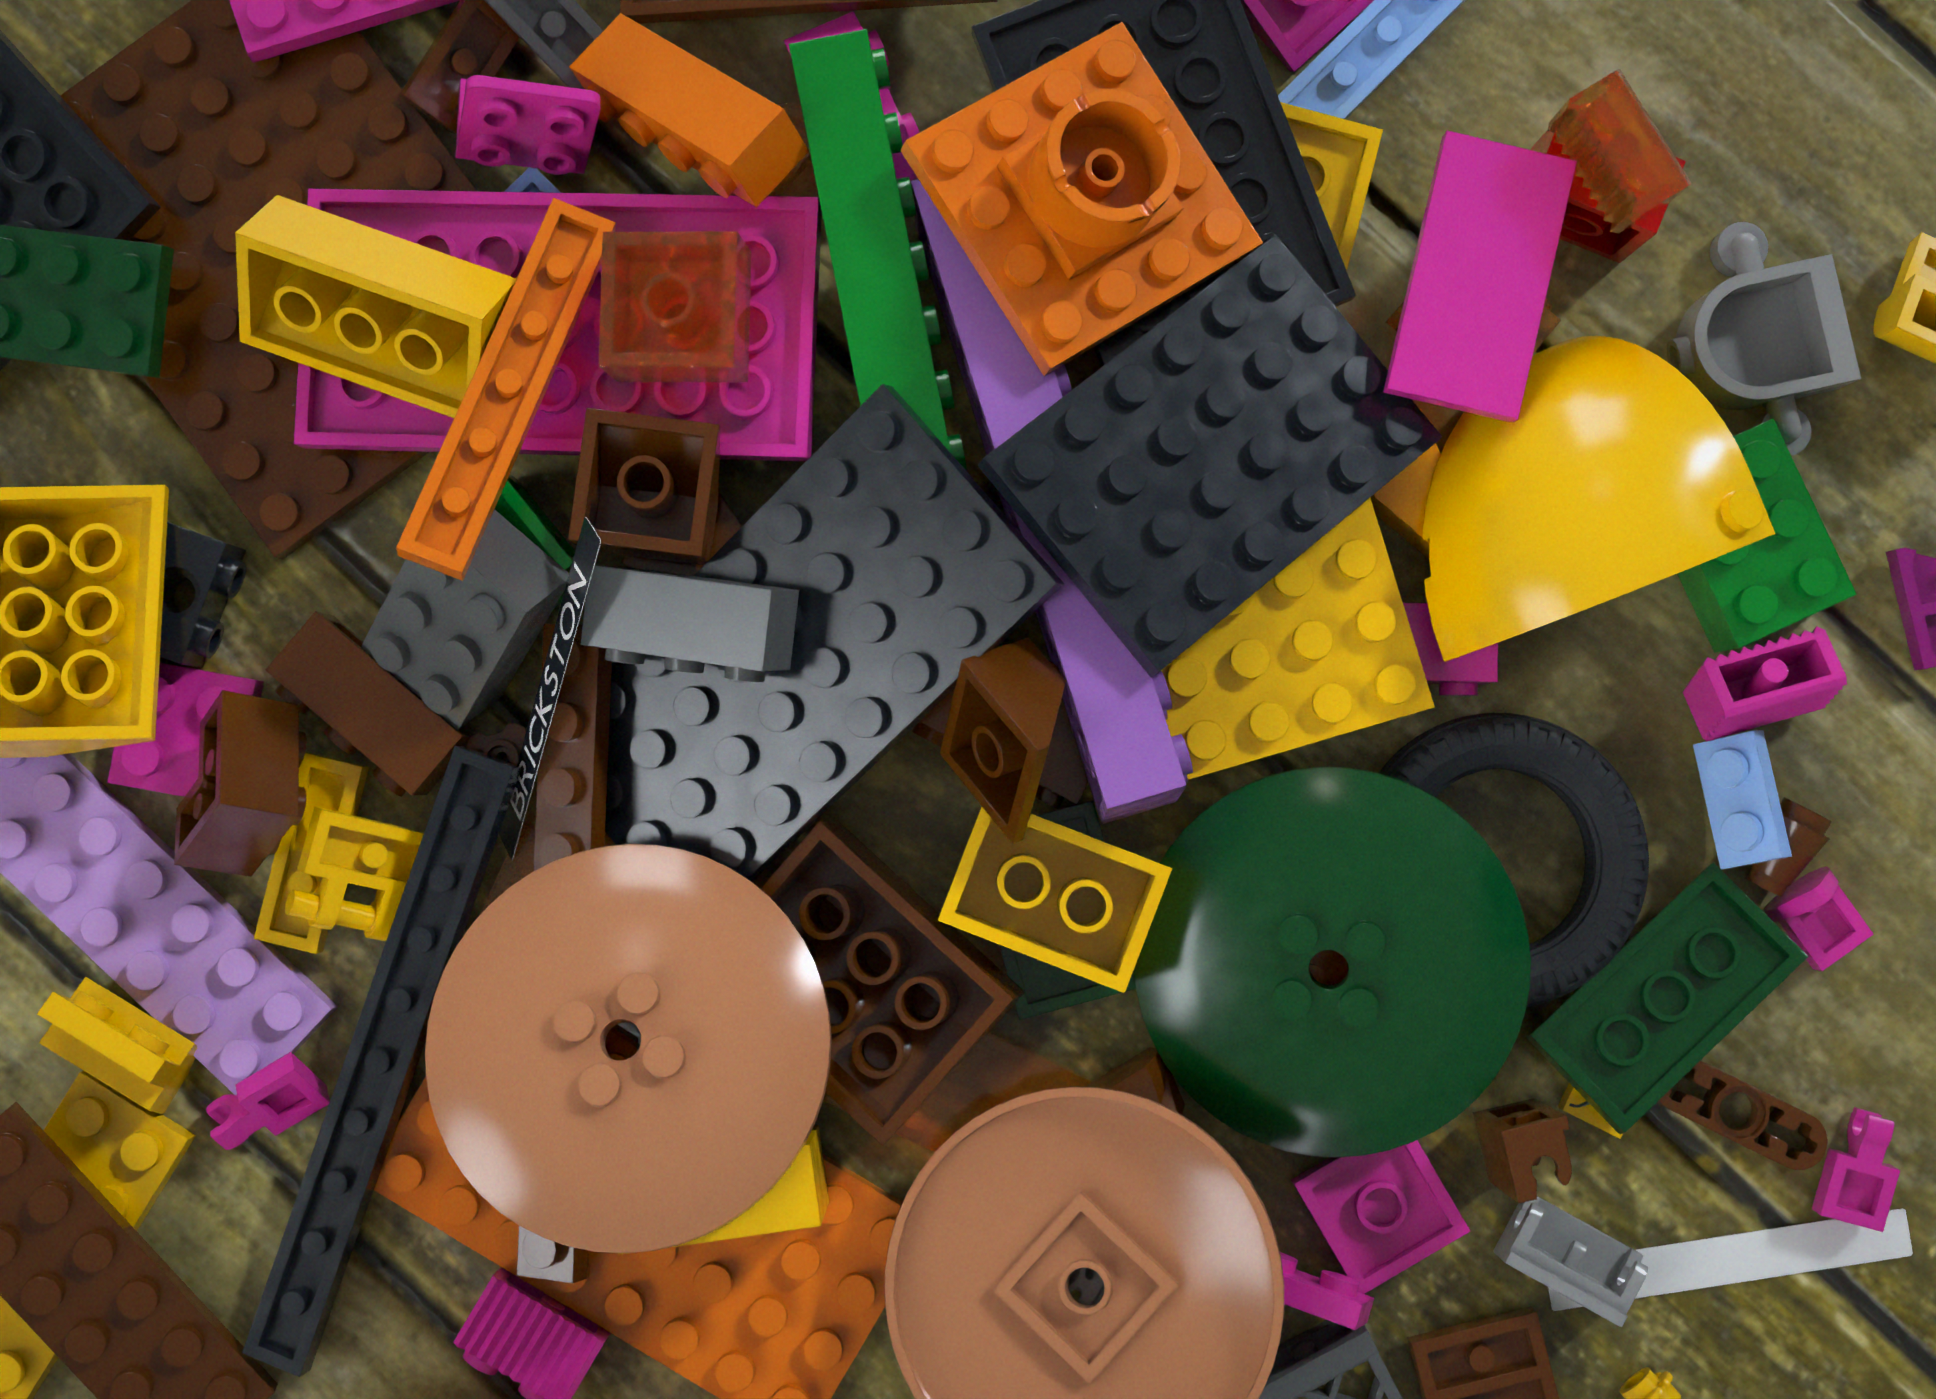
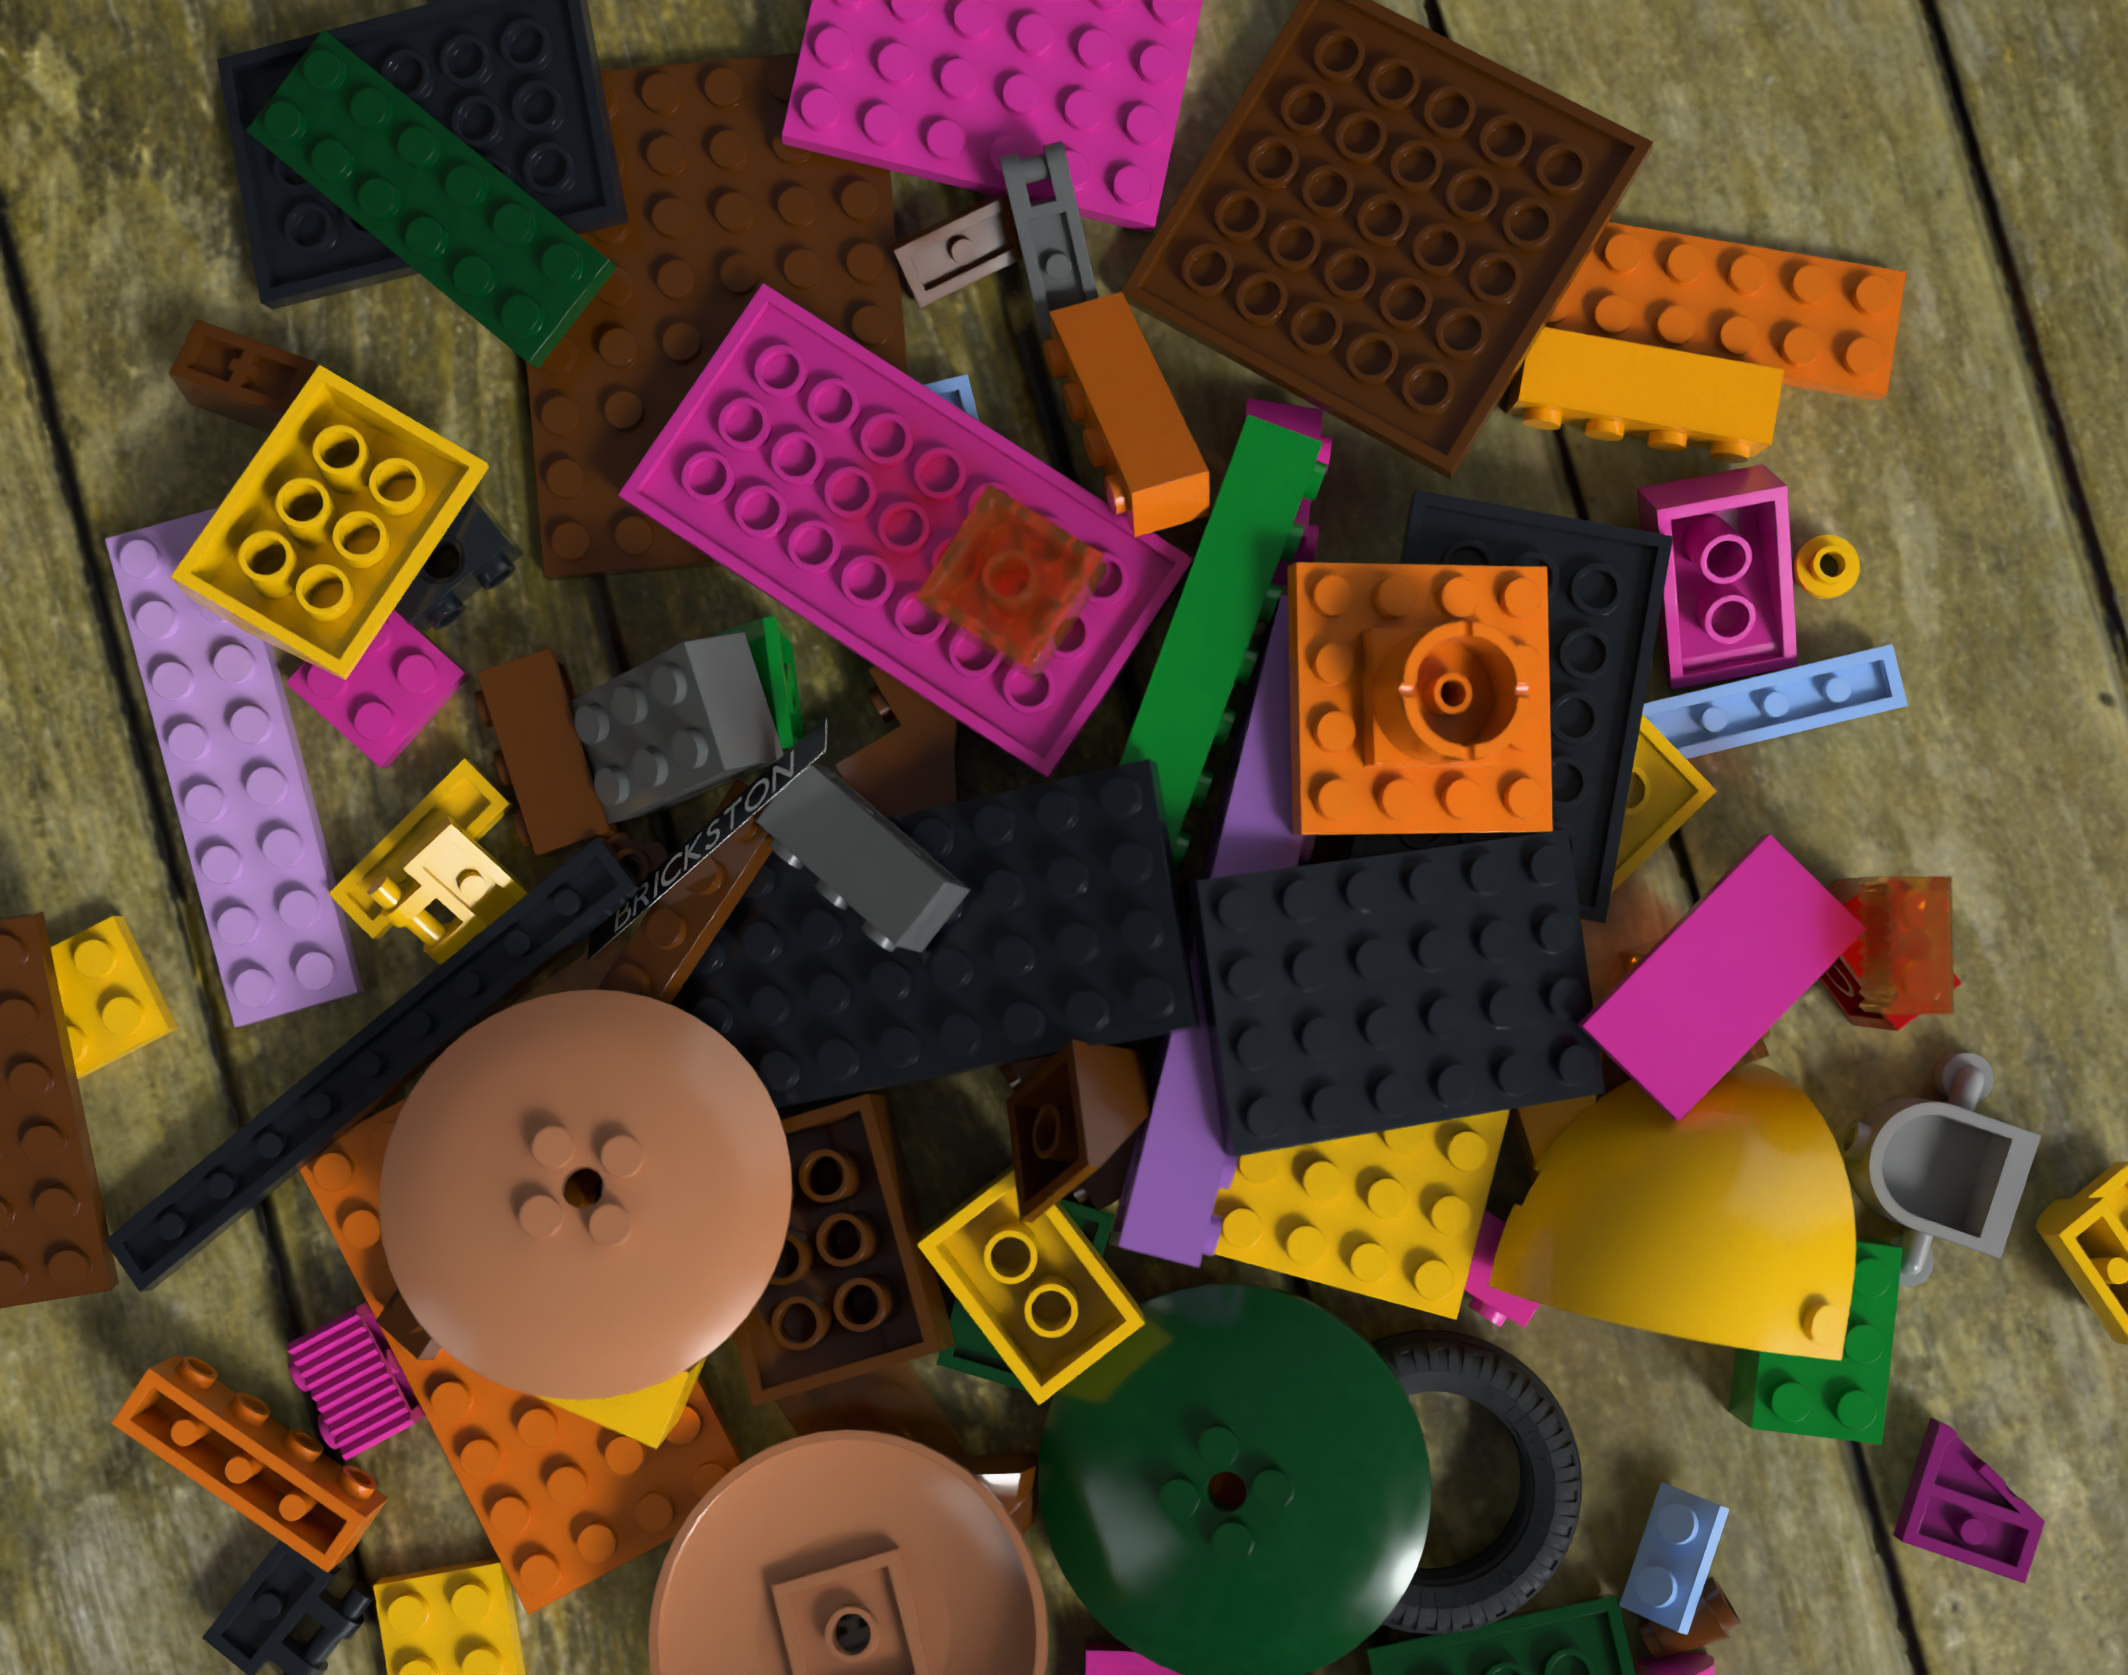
camera: 30 degrees right, 0 degrees up
yellow brick [37,976,197,1114] -> none
reddish brown brick [174,690,307,877] -> none
dark pink plate [206,1052,330,1150] -> none
yellow slope [235,195,517,418] -> none
orange plate [396,198,616,581] -> none
dark pink bracket [456,75,601,175] -> none
reddish brown slope [568,408,721,565] -> none
dark pink brick [1683,626,1847,742] -> none

